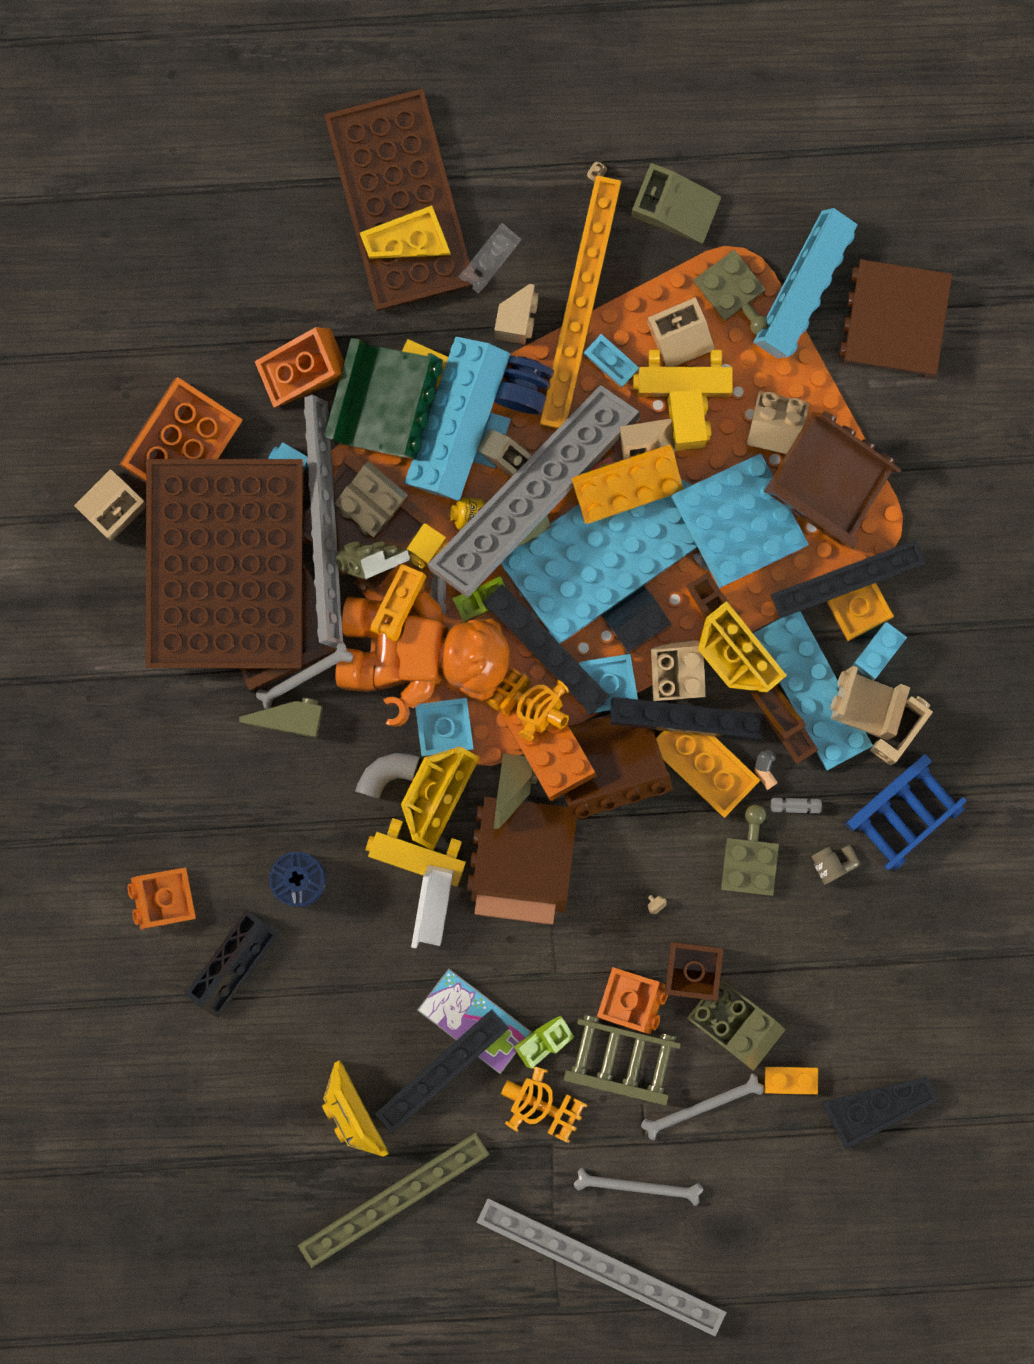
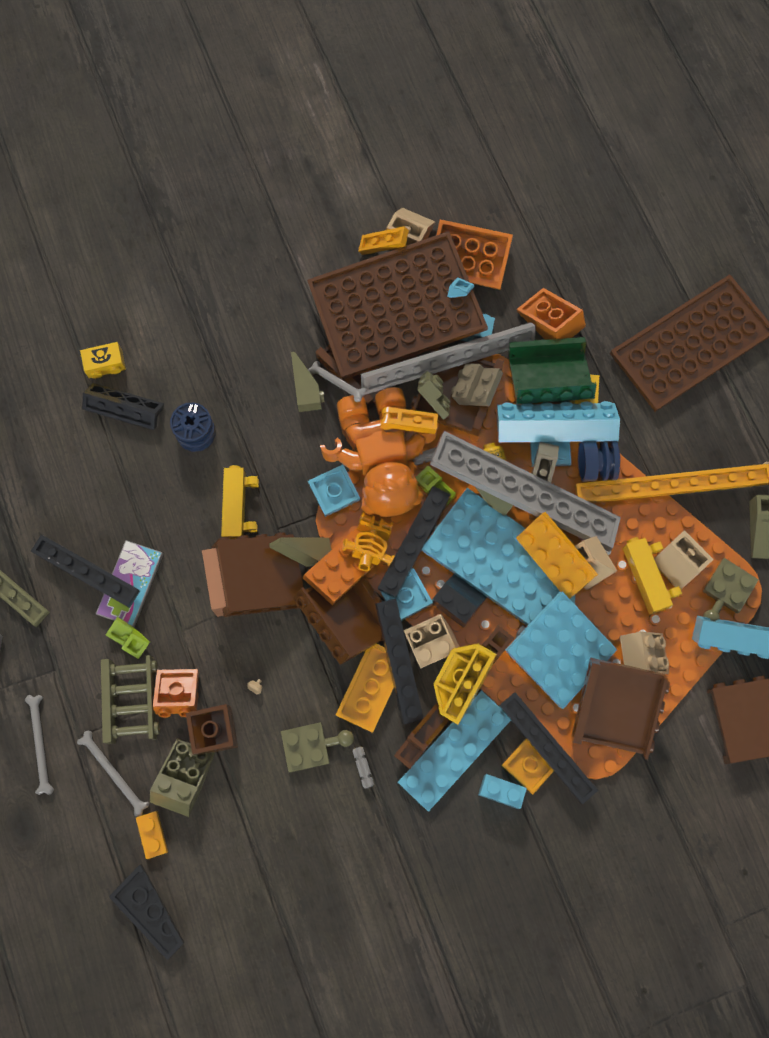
camera: 70 degrees right, 10 degrees down
orange plate [128,867,196,930] -> none
yellow wedge [322,1060,389,1157] -> none
light grey cylinder [355,753,420,799] -> none
yellow wing [360,206,451,259] -> none
yellow wedge [401,746,480,850] -> none
yellow brick [407,523,447,569] -> none
white panel [411,865,454,948] -> none
clear plate [459,223,522,293] -> none
tan slope [494,284,539,345] -> none
light orange piece [501,1066,587,1143] -> none
medium azure plate [584,334,639,388] -> none
yellow brick [668,388,711,451] -> none
arm [755,750,778,790] -> none
dark tan piece [811,845,860,885] -> none
tan panel [830,666,910,740] -> none
blue fence [845,754,966,871] -> none
tan panel [869,696,933,766] -> none
none -> yellow brick [80,342,126,378]
none -> light orange plate [358,226,409,255]
none -> medium azure slope [447,278,474,298]

